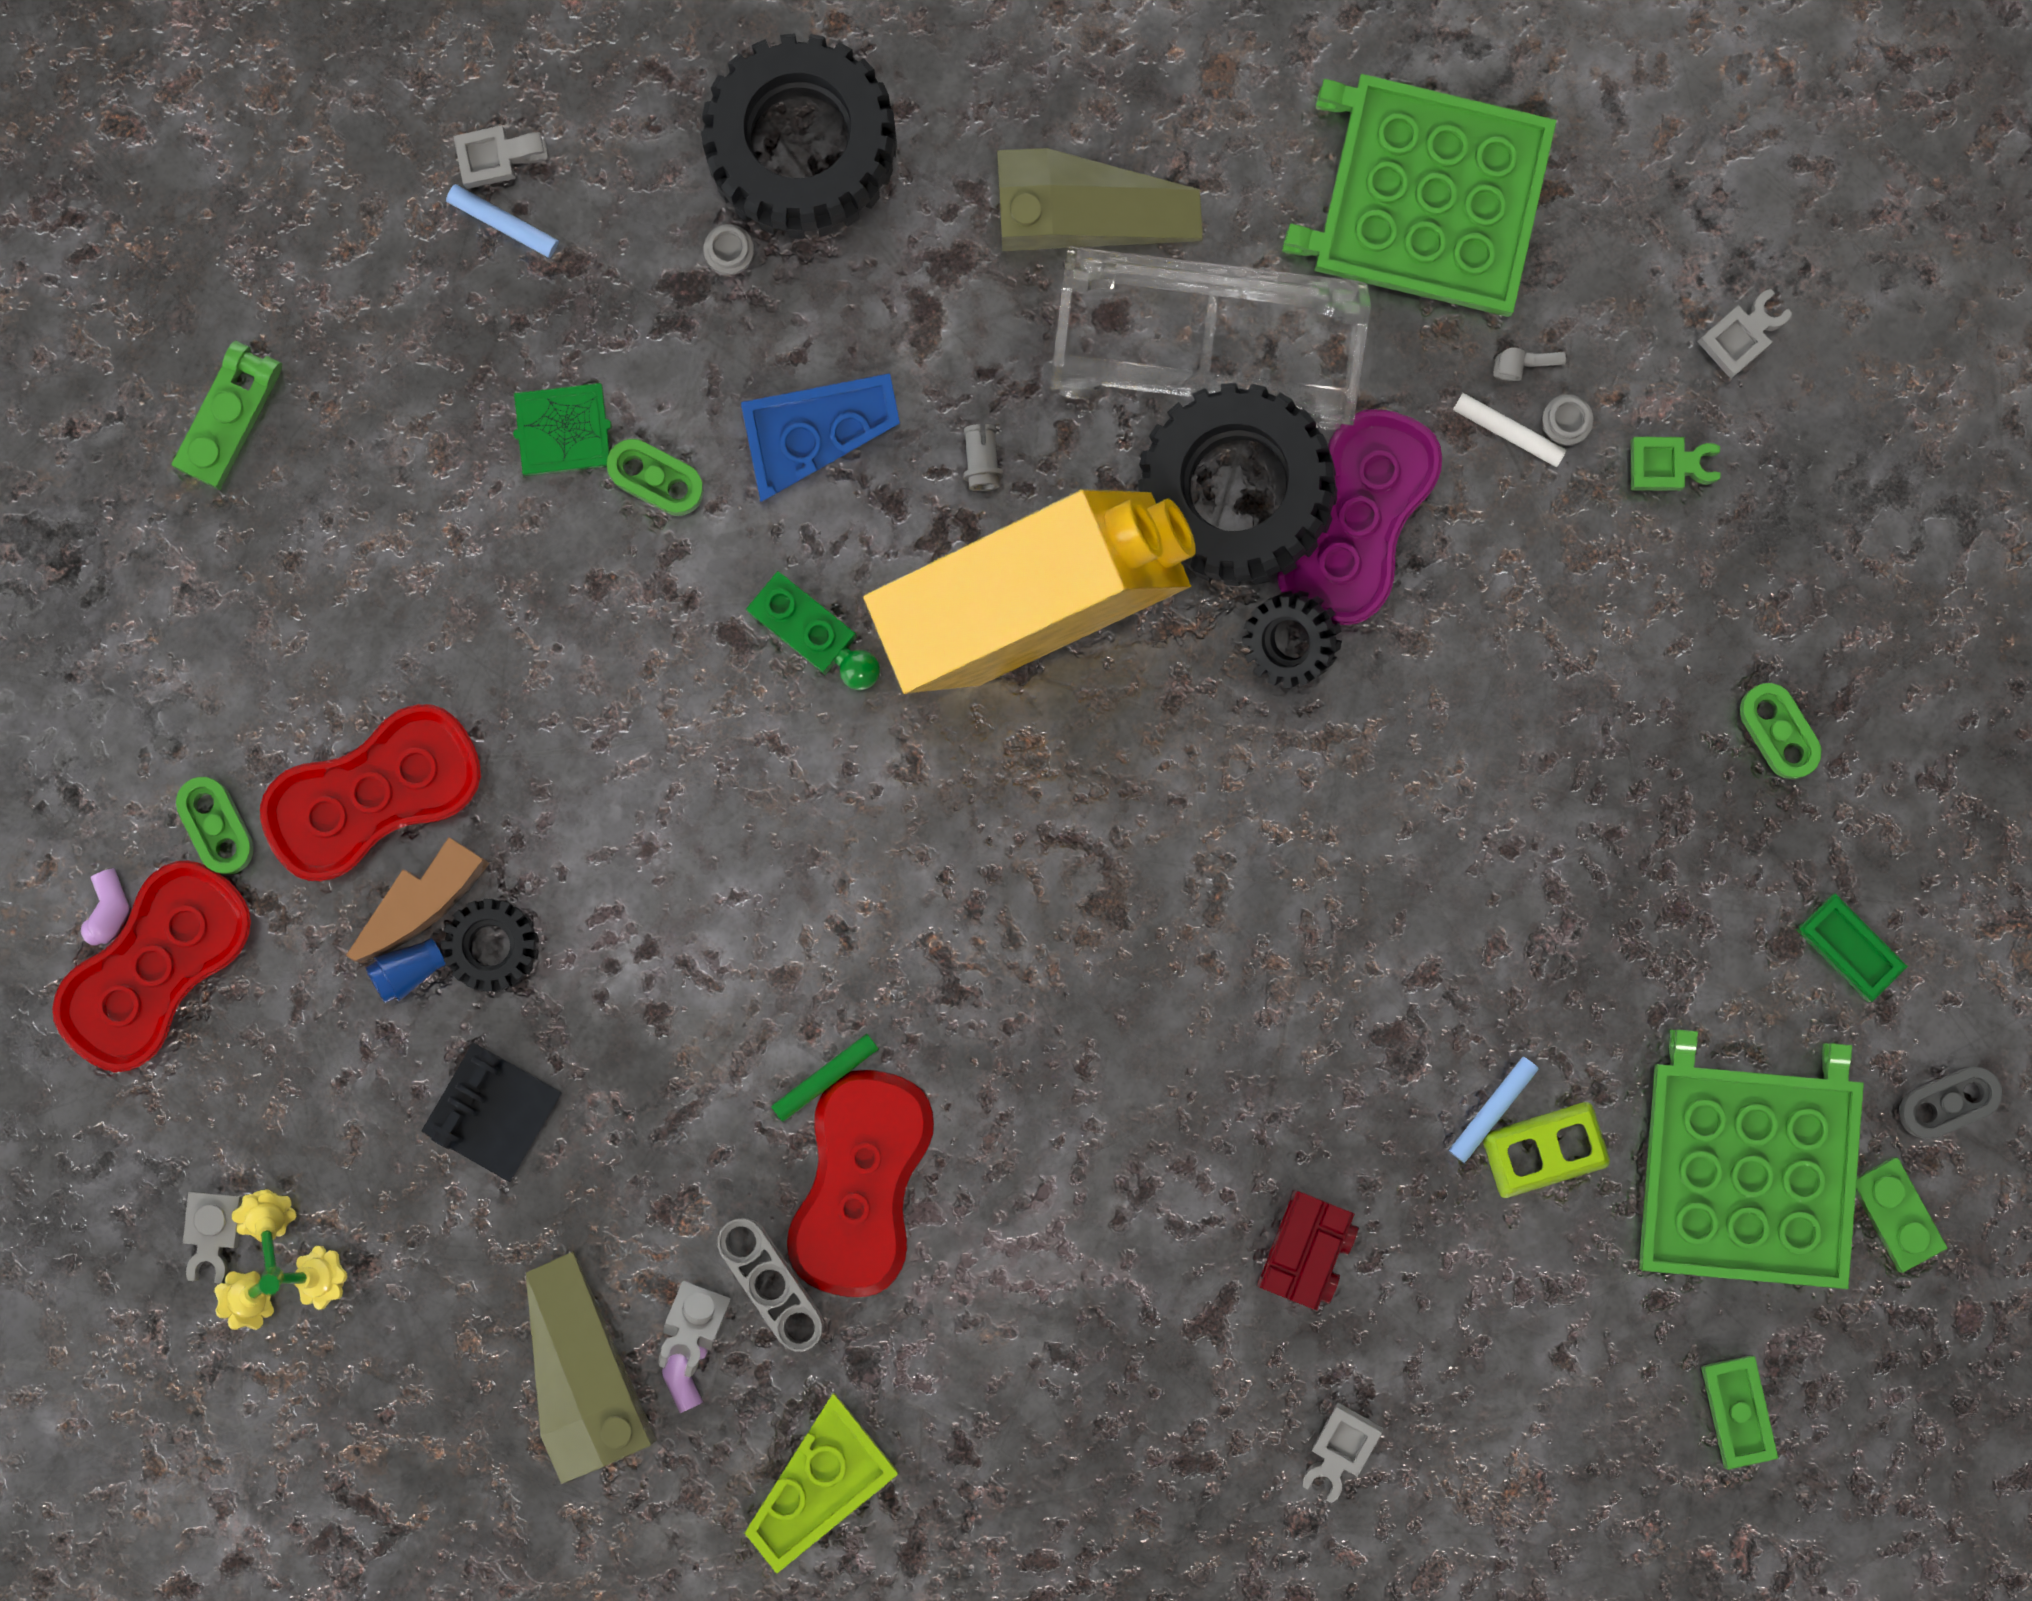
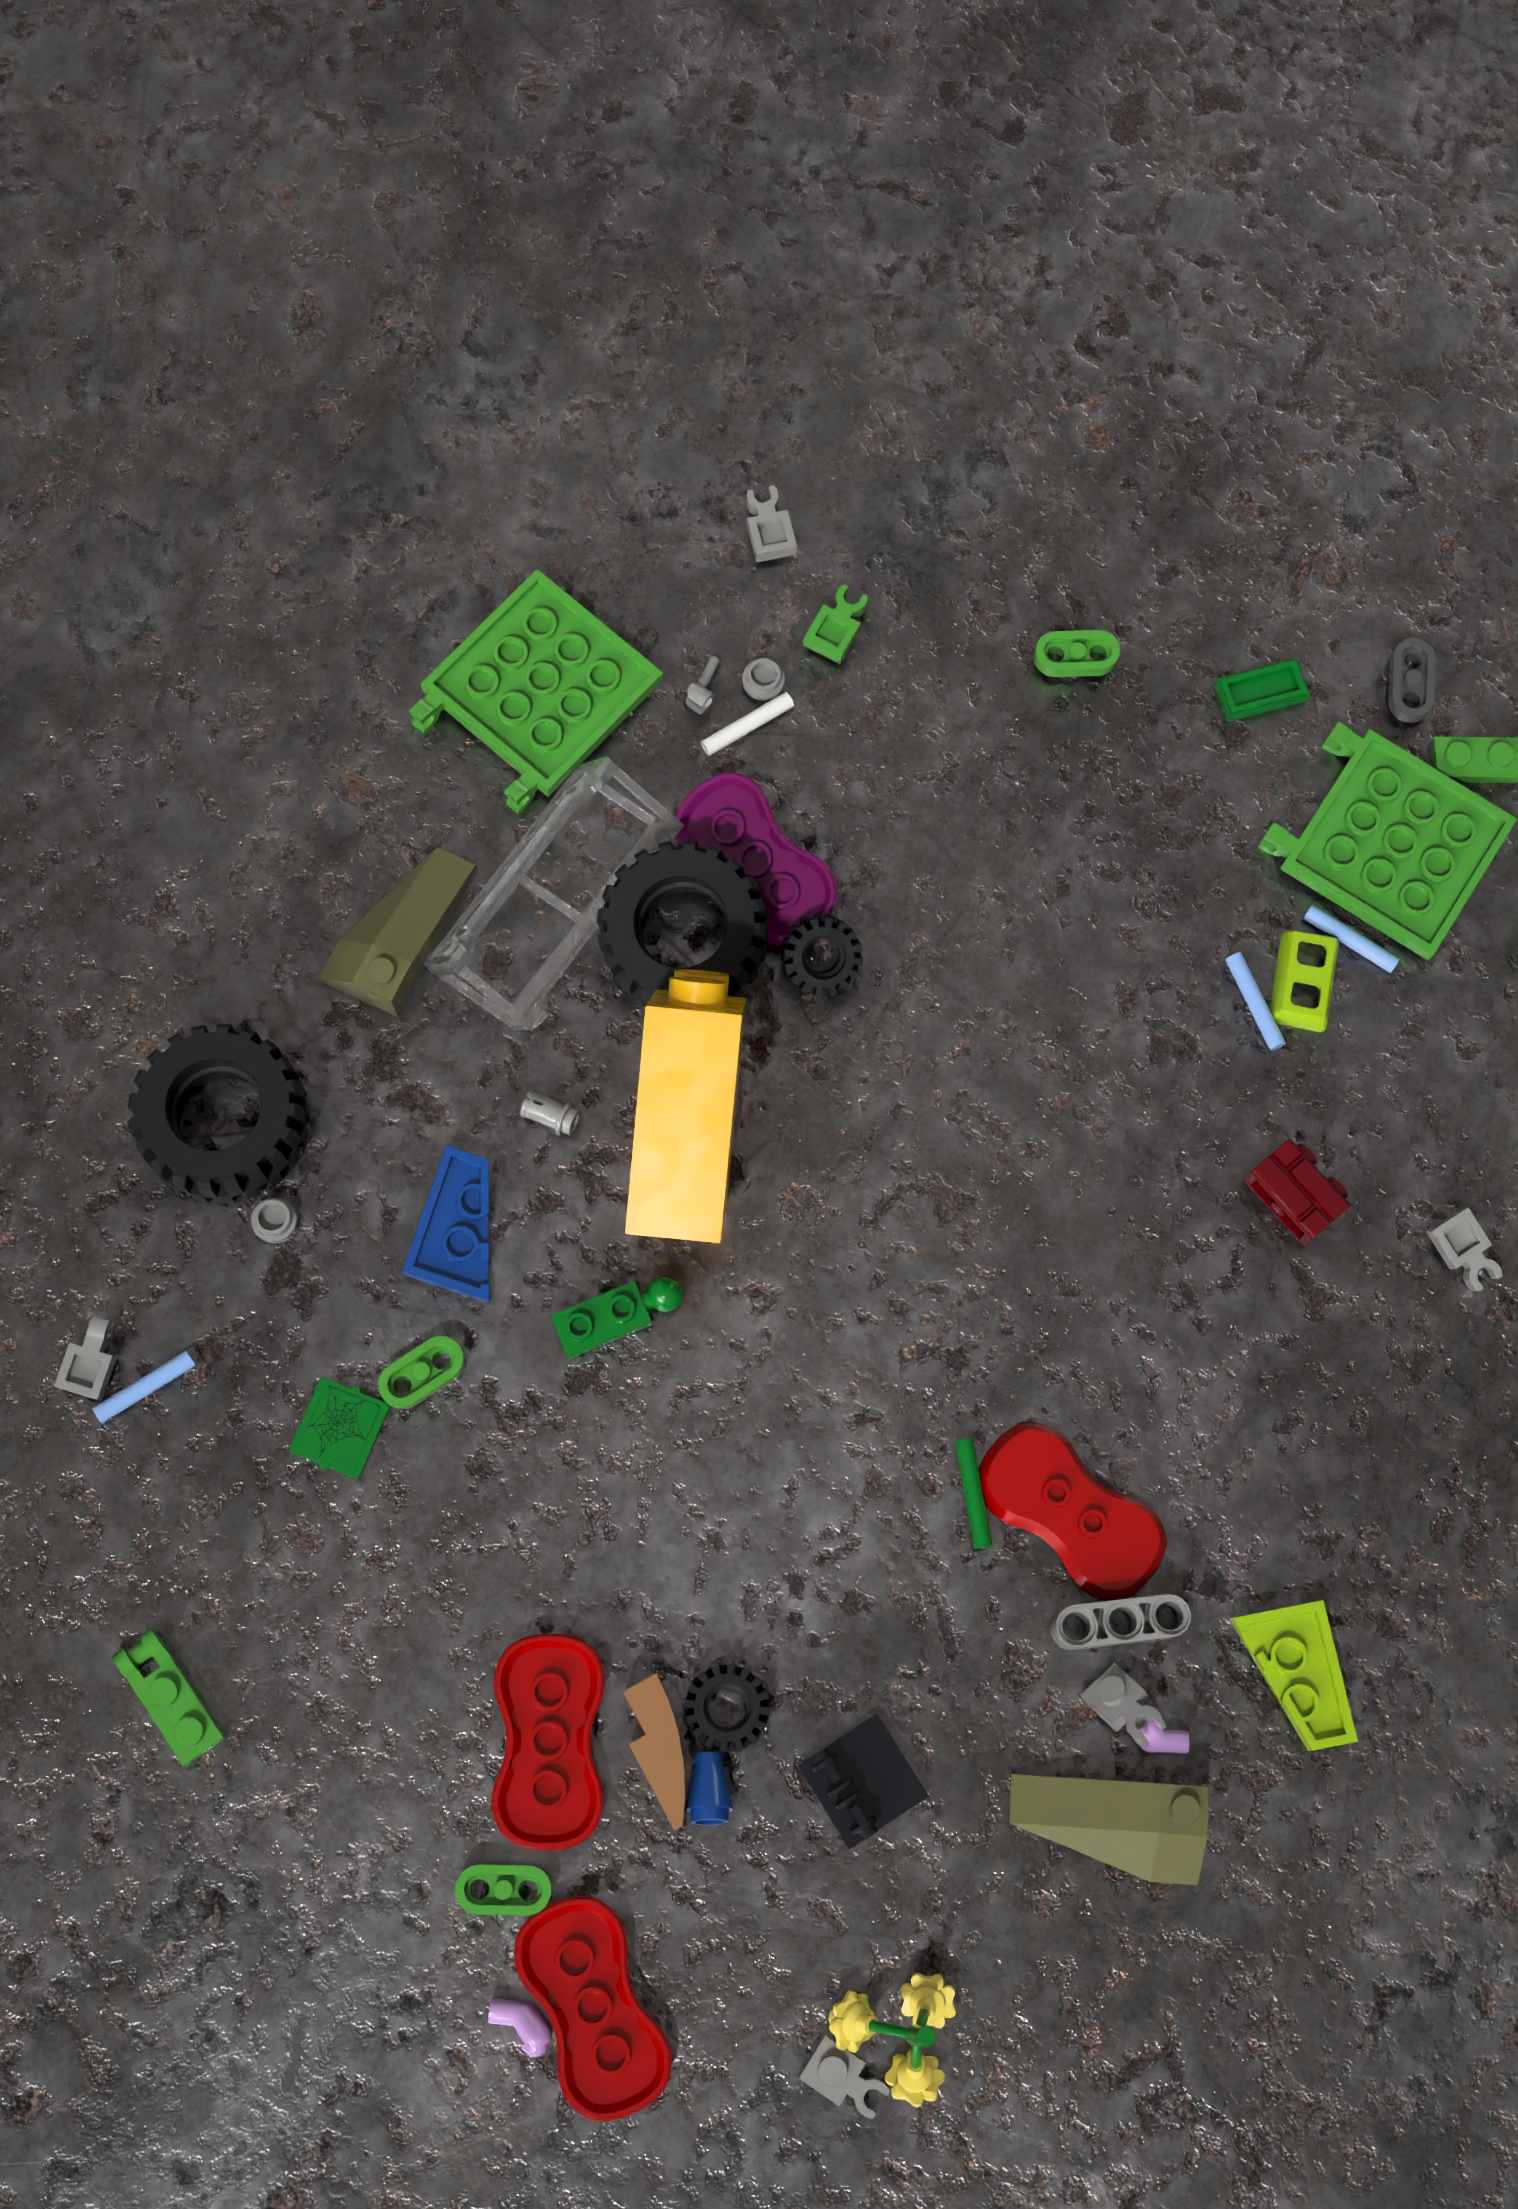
camera: 65 degrees left, 10 degrees down
none -> light blue piece [1303,904,1400,973]

